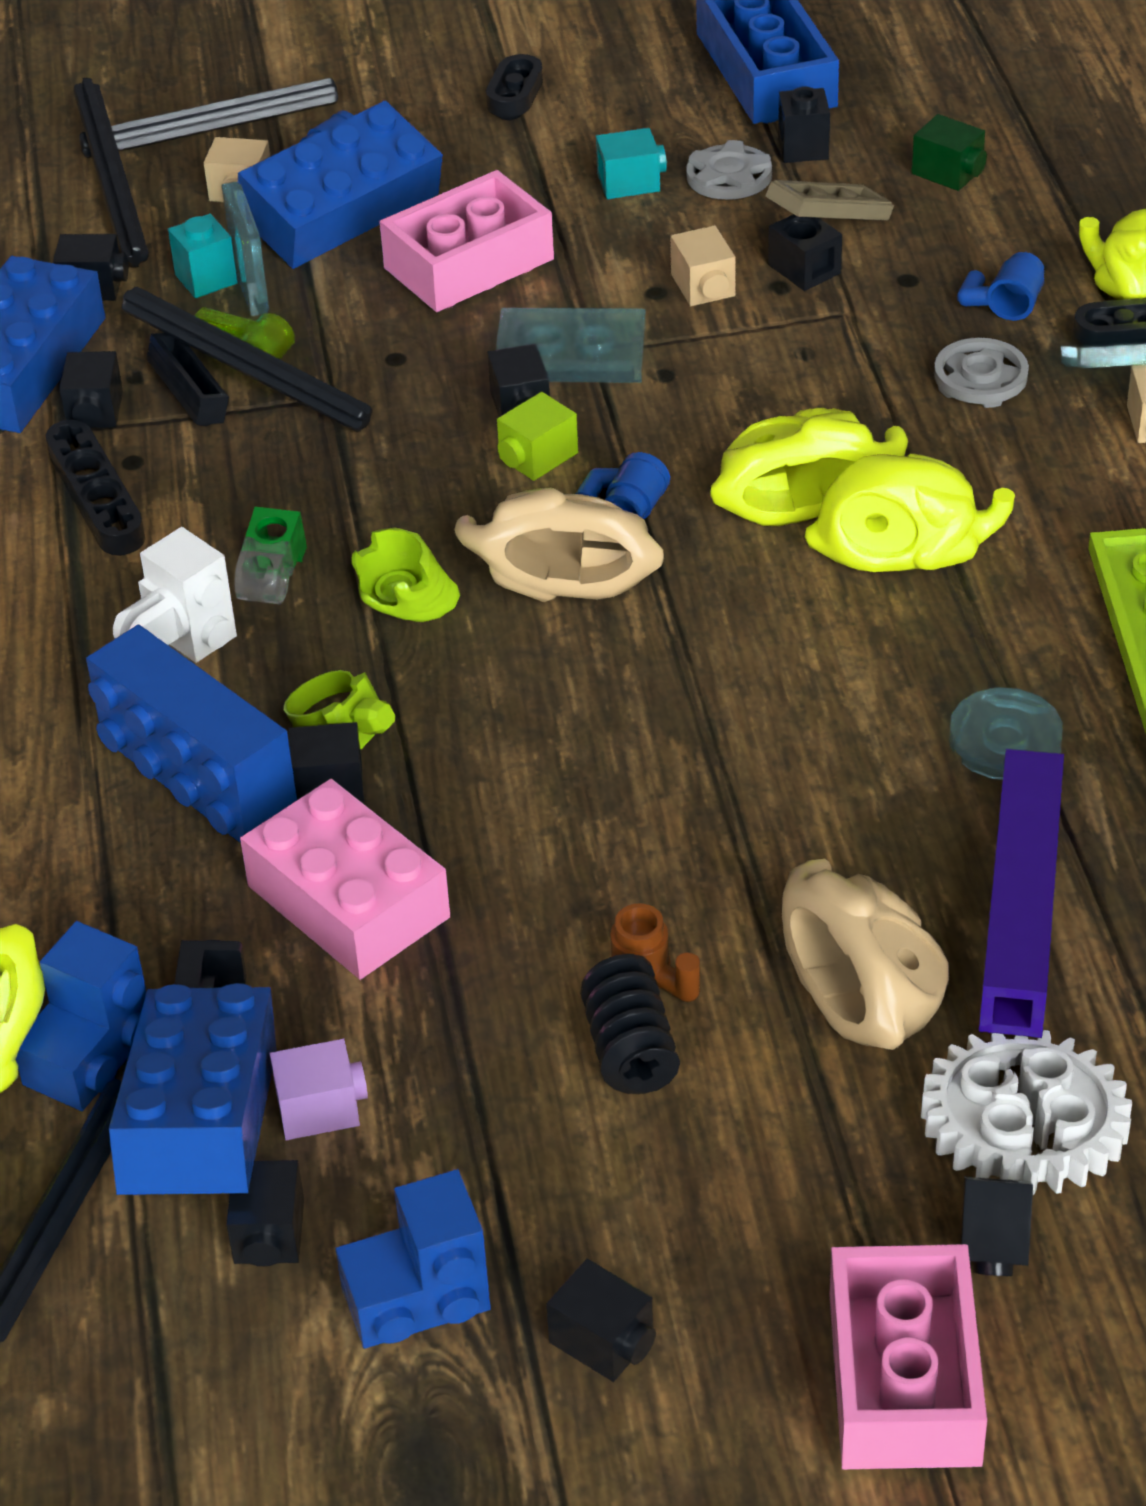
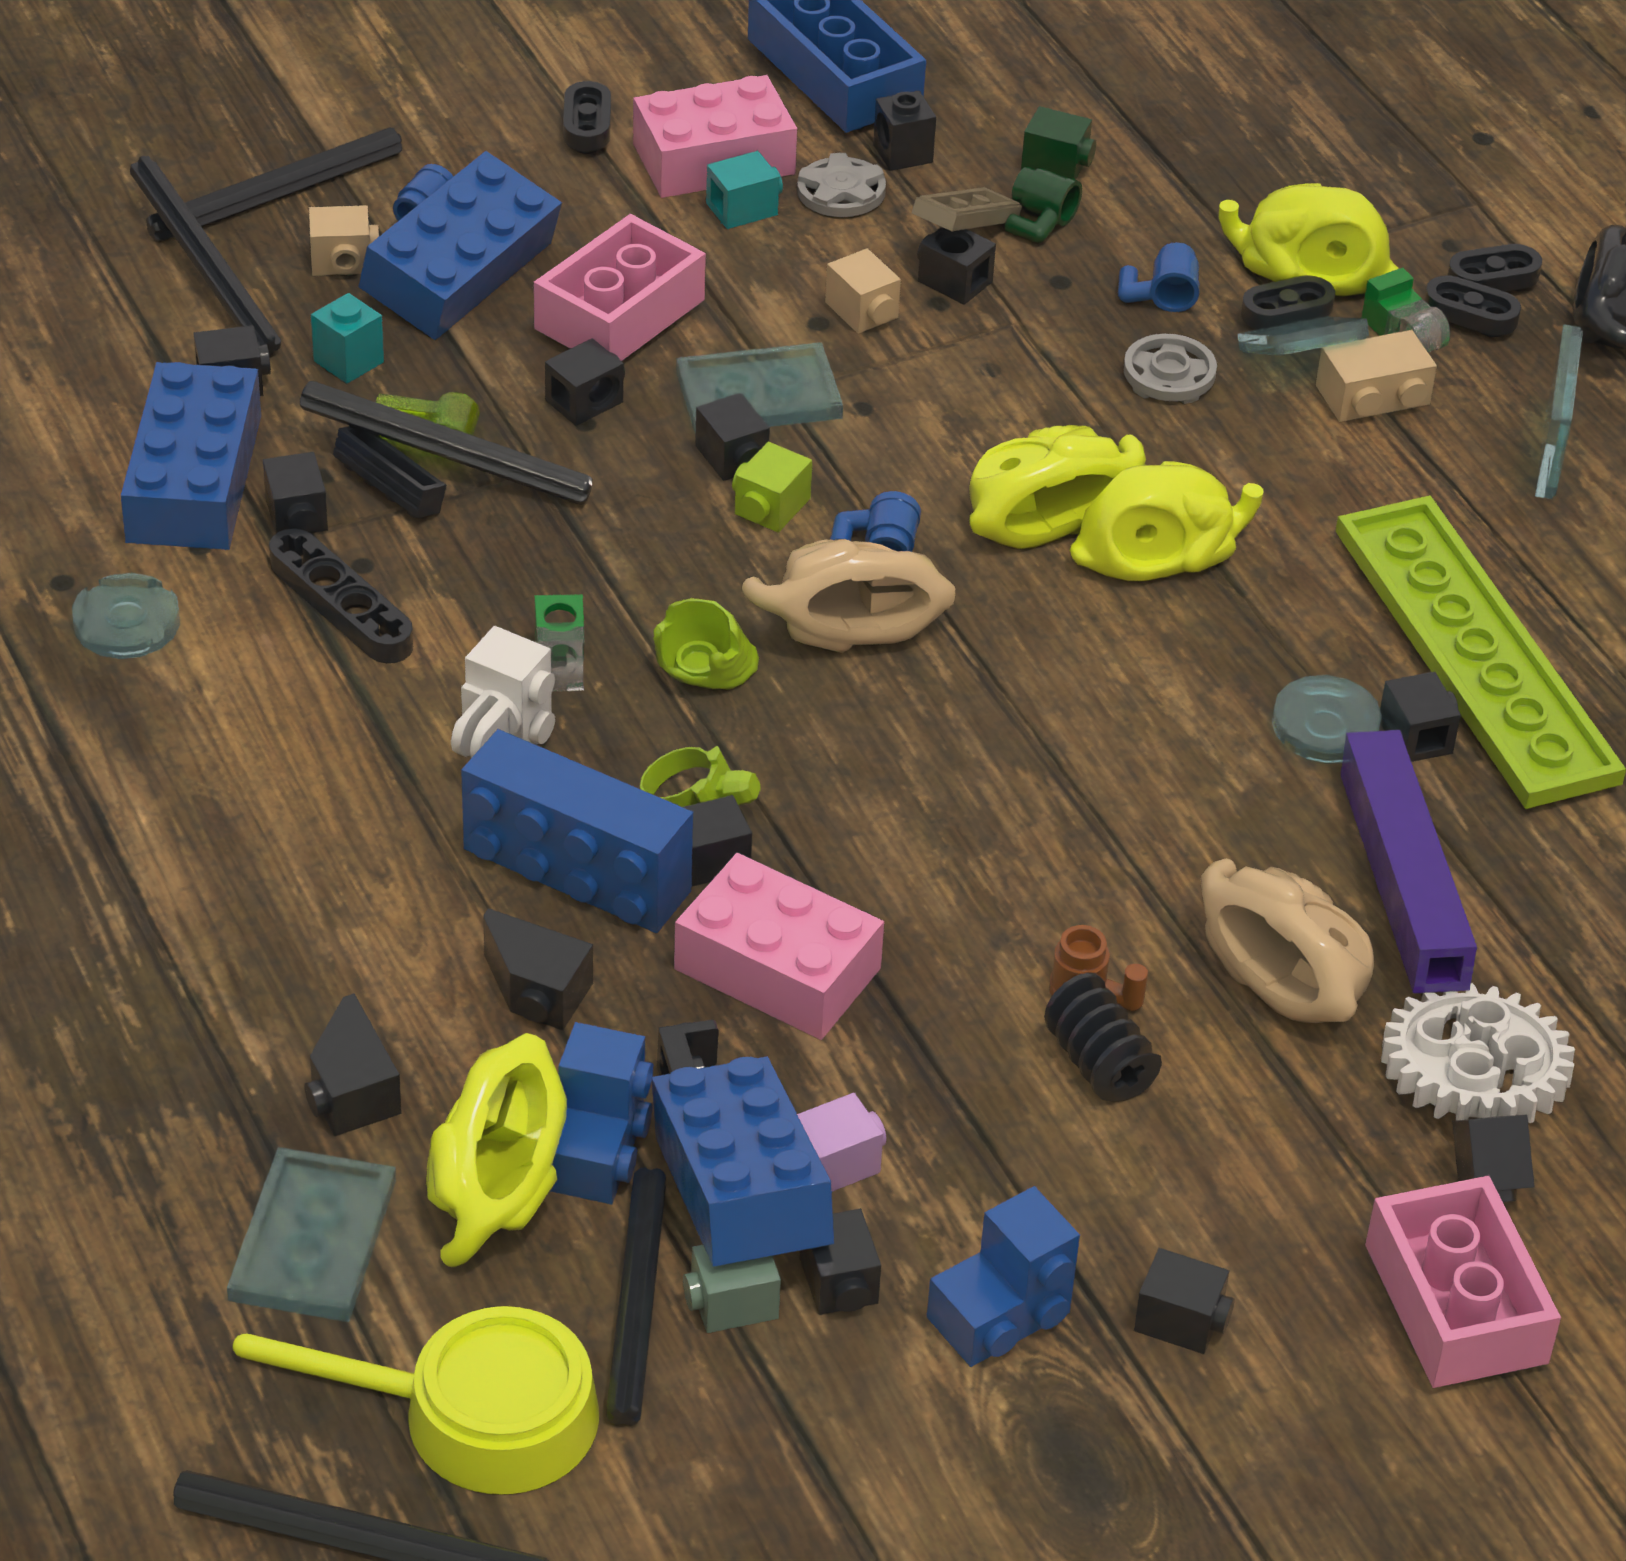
camera: 20 degrees left, 0 degrees up
clear light blue tile [222,181,269,316] -> none
none -> black slope [483,908,593,1030]
none -> black brick [545,338,625,426]
none -> bright pink brick [633,75,797,198]
none -> sand green brick [683,1245,781,1333]
none -> dark green piece [1005,167,1082,243]
none -> black brick [1378,671,1461,762]

